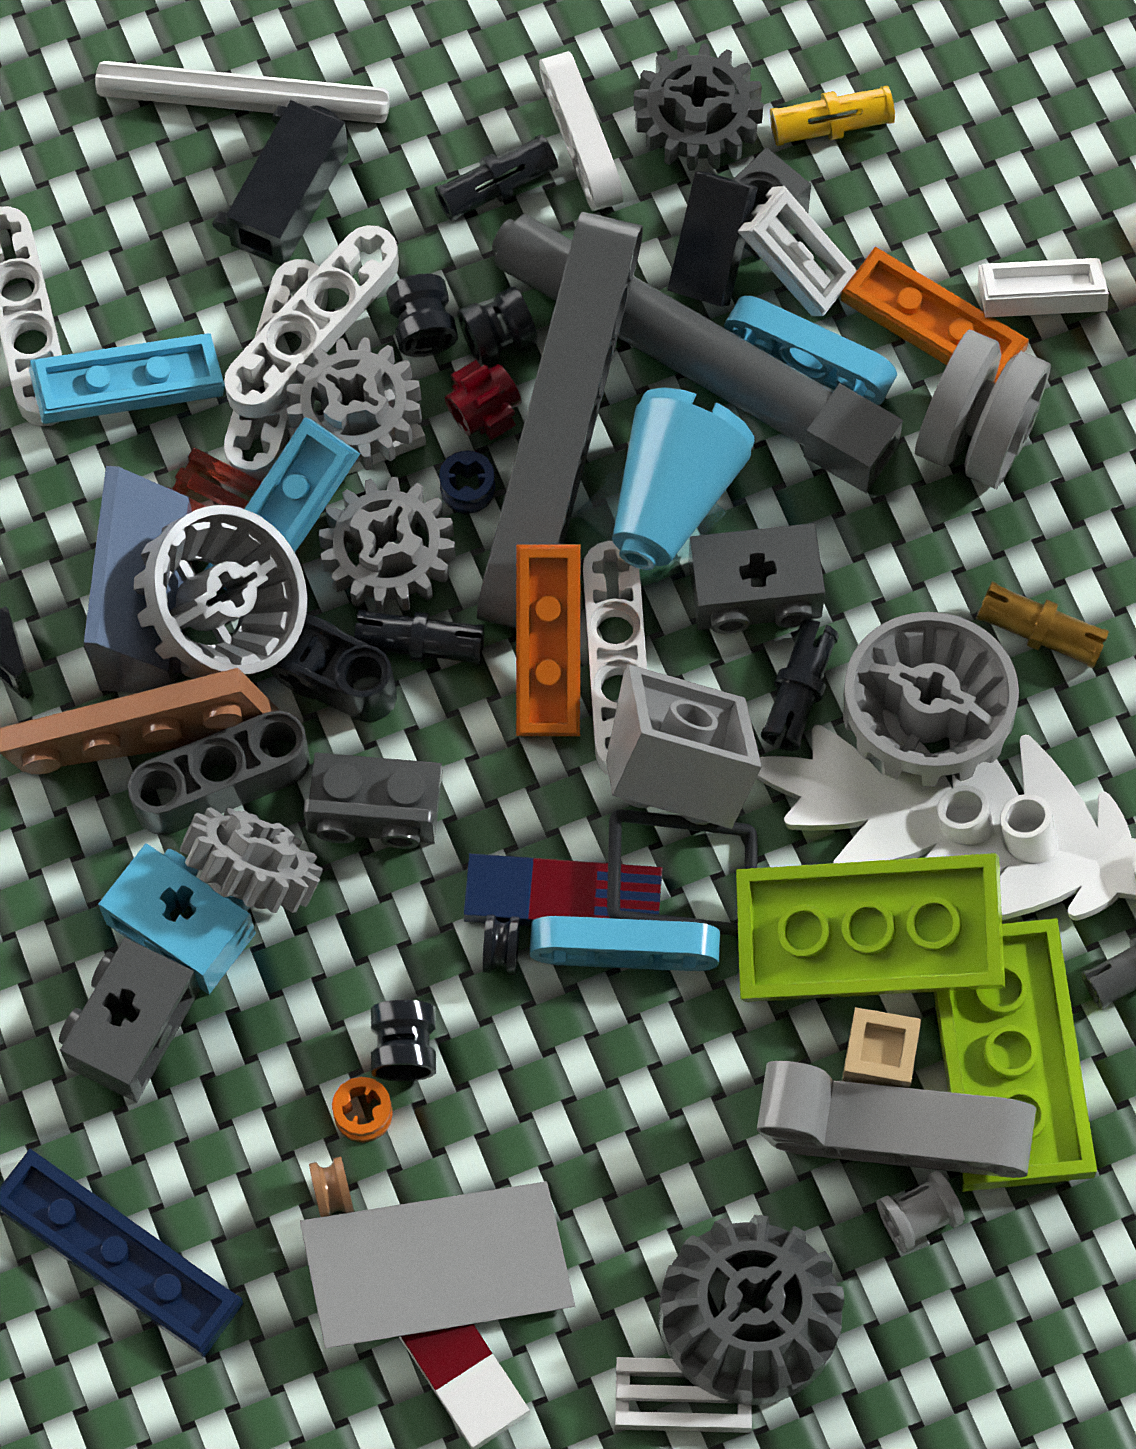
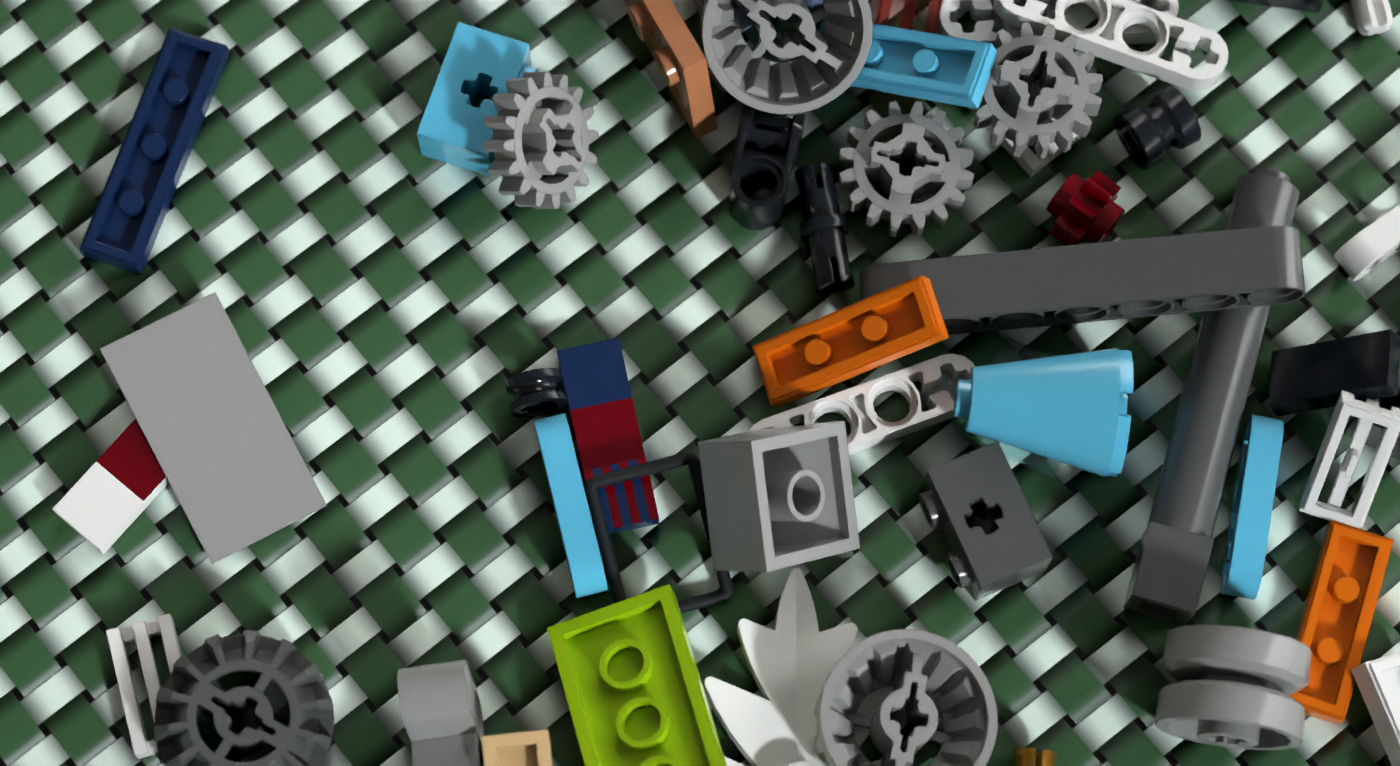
camera: 70 degrees right, 5 degrees up
dark grey brick [59,937,200,1103] -> none
dark grey beam [128,710,310,835] -> none
dark grey bracket [303,752,443,849] -> none
medium nougat bush [309,1156,354,1217] -> none
orange bush [332,1076,393,1143] -> none
black wheel [371,1000,436,1082] -> none
black pin [434,135,558,222] -> none
dark blue bush [439,450,496,514] -> none
black wheel [457,286,538,366] -> none
black pin [761,620,839,751] -> none

